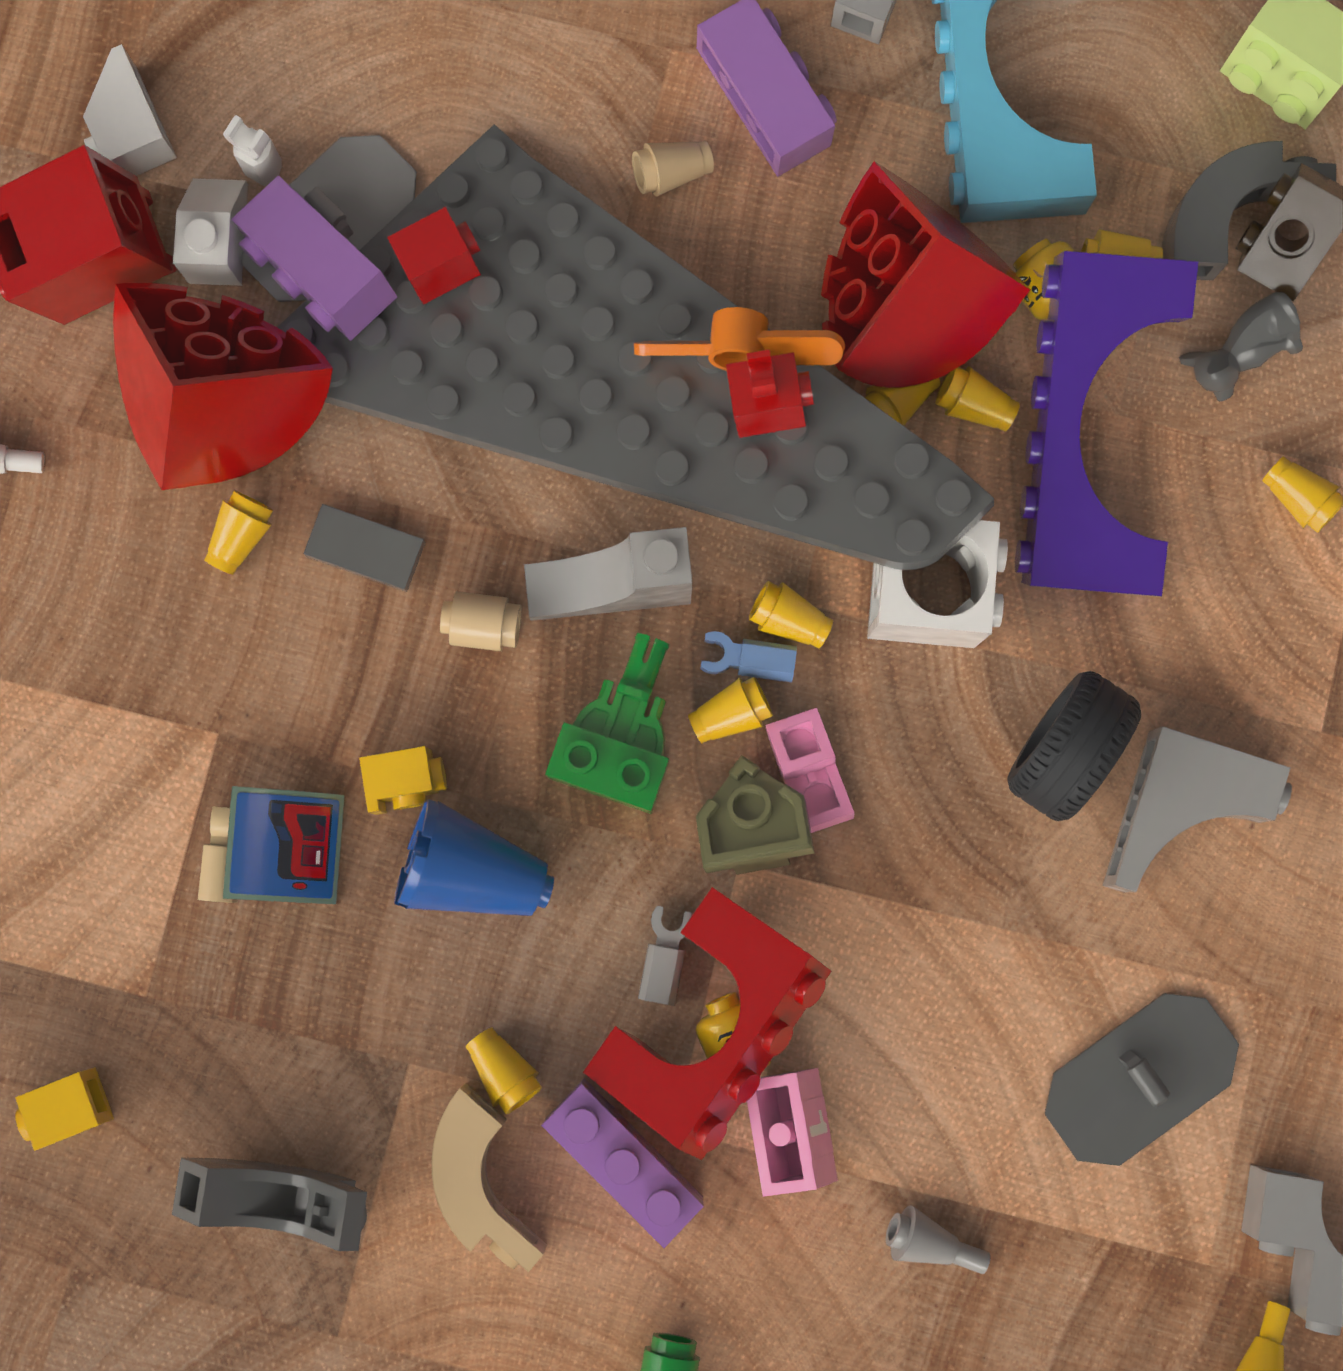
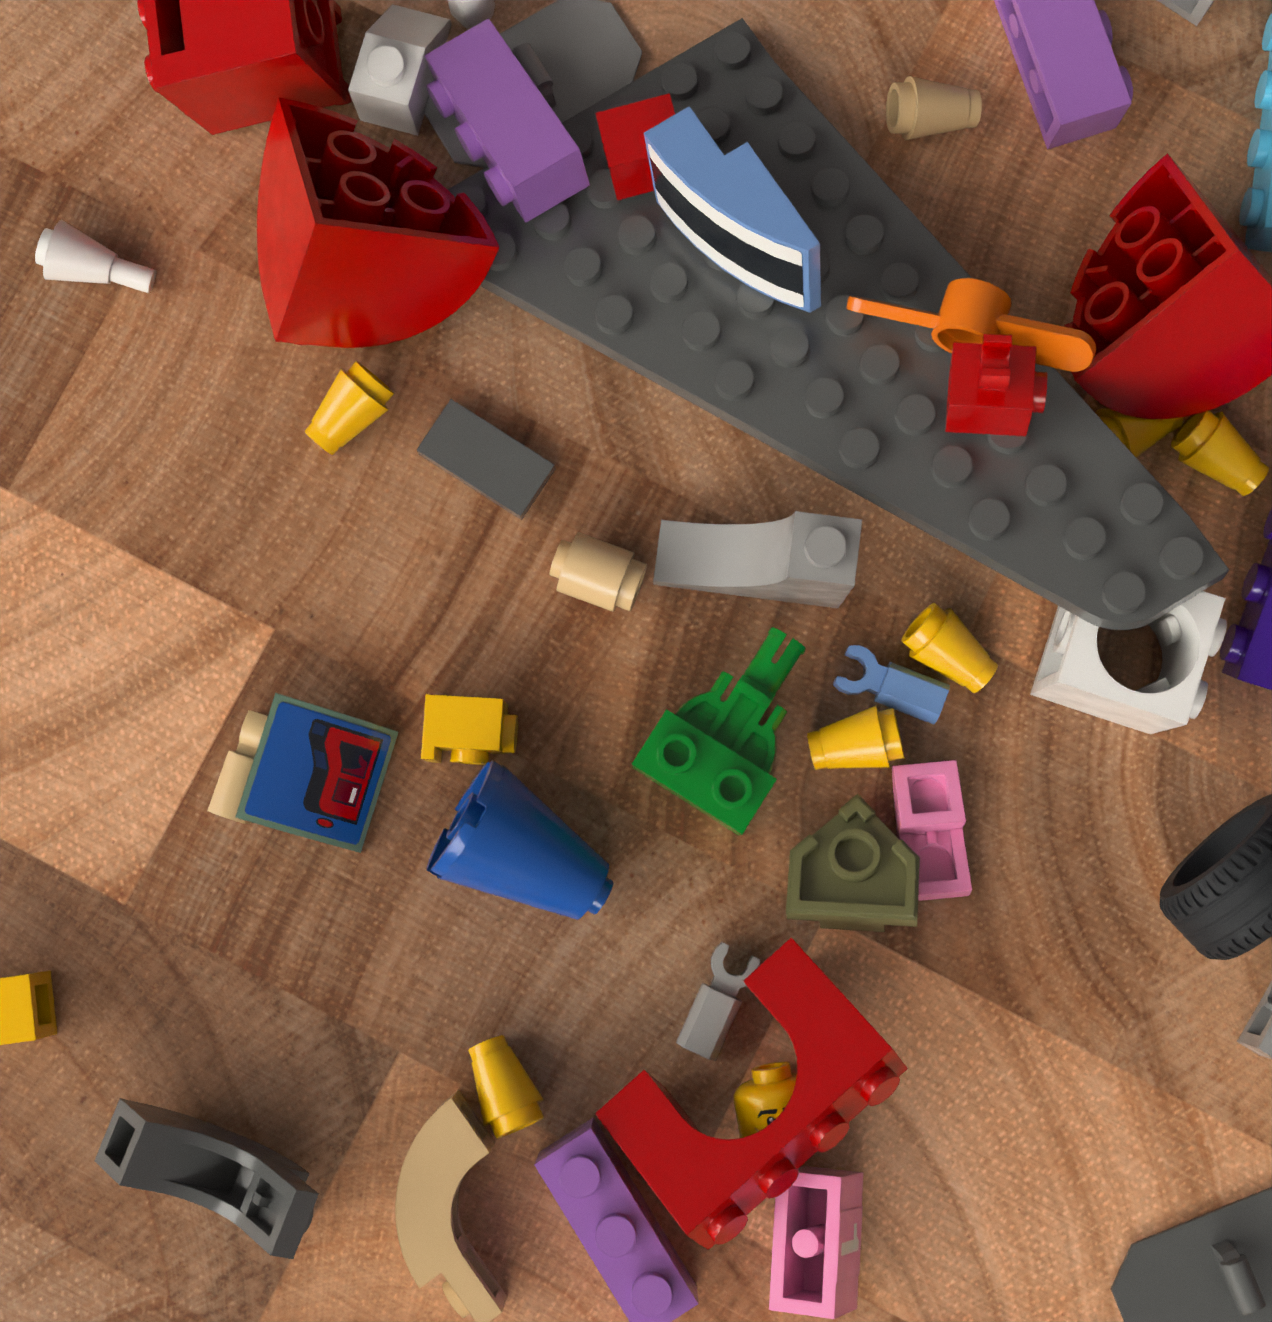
camera: 20 degrees right, 0 degrees up
none -> slope [644,106,821,313]

